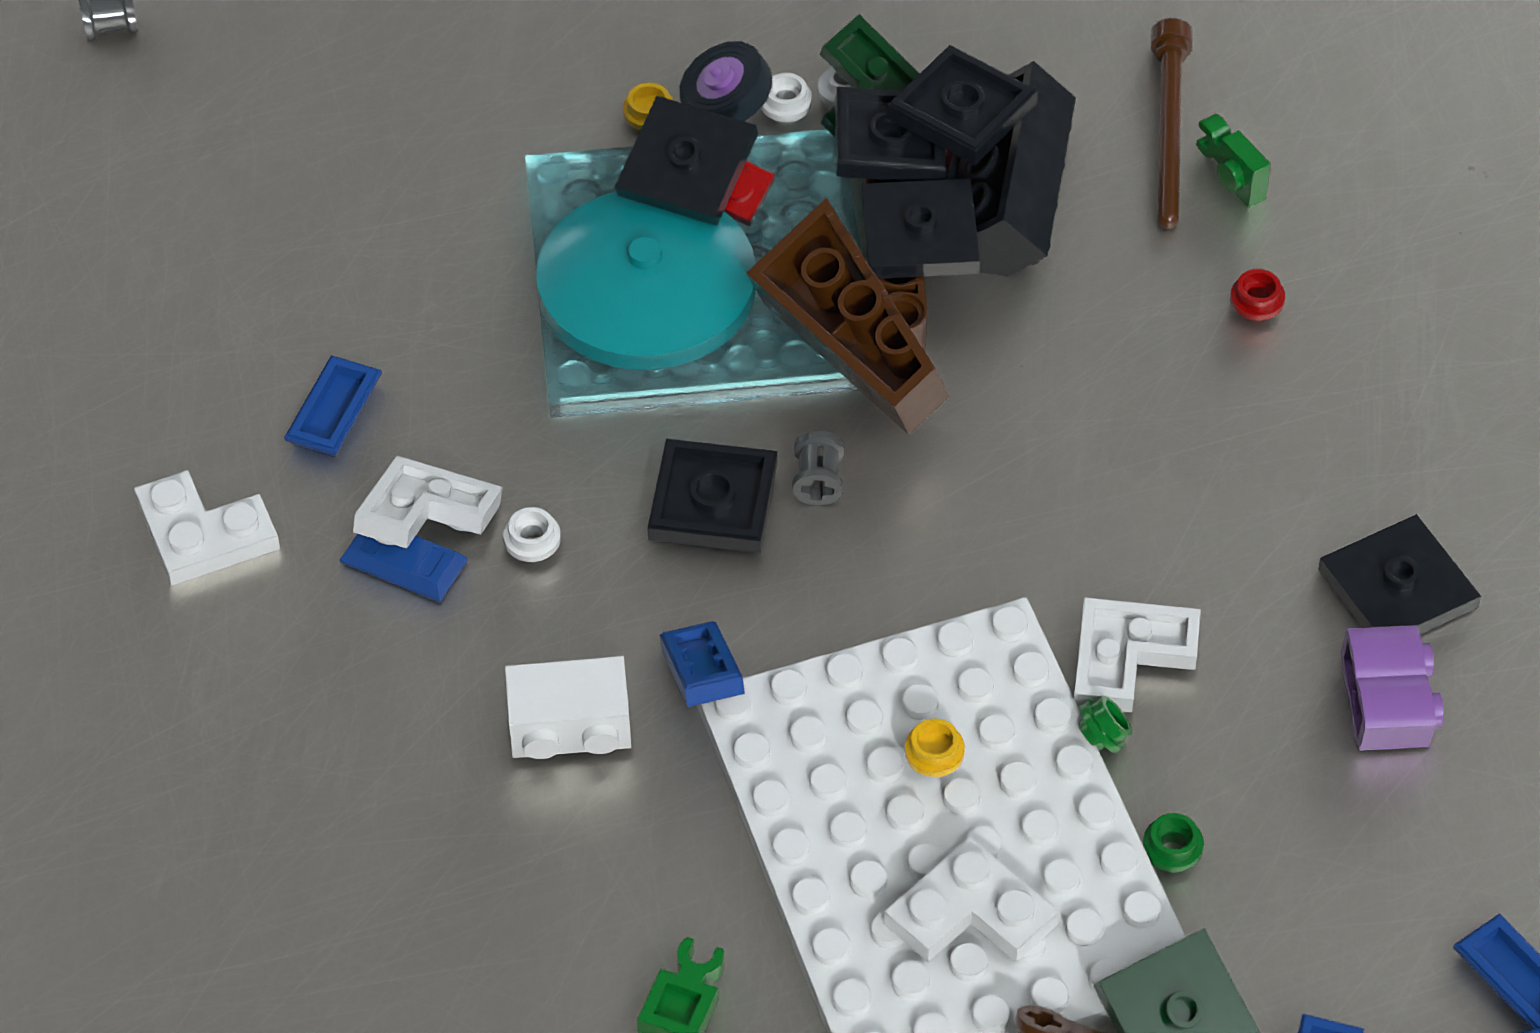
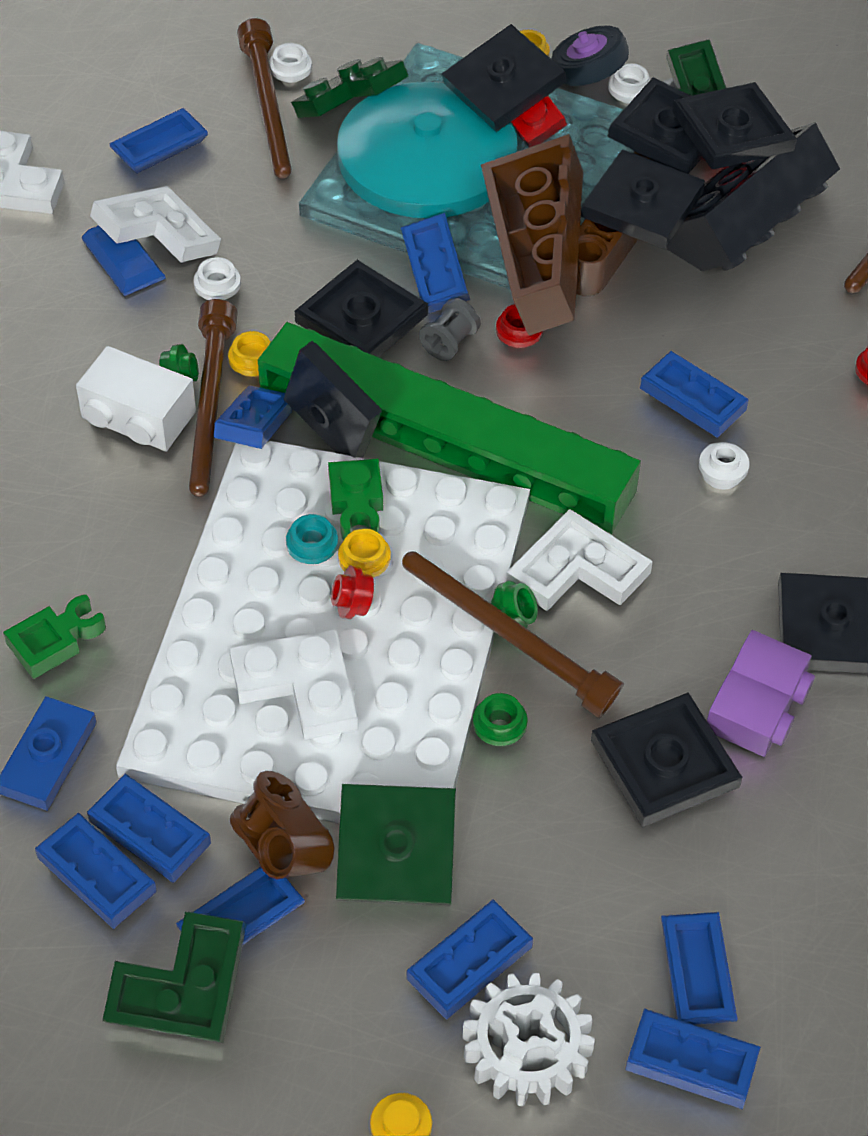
camera: 30 degrees right, 0 degrees up
none -> green plate [159,344,199,382]
none -> reddish brown piece [189,299,238,497]
none -> yellow plate [228,331,271,376]
none -> reddish brown piece [237,18,292,179]
none -> green brick [258,322,641,534]
none -> white plate [269,43,312,83]
none -> black plate [283,341,382,458]
none -> teal plate [286,514,338,564]
none -> dark green plate [291,57,409,118]
none -> green plate [328,458,383,541]
none -> red plate [331,565,374,619]
none -> blue plate [401,213,471,314]
none -> reddish brown piece [402,551,624,719]
none -> red plate [496,304,543,348]
none -> black plate [591,692,742,827]
none -> blue plate [640,351,749,438]
none -> white plate [699,442,750,489]

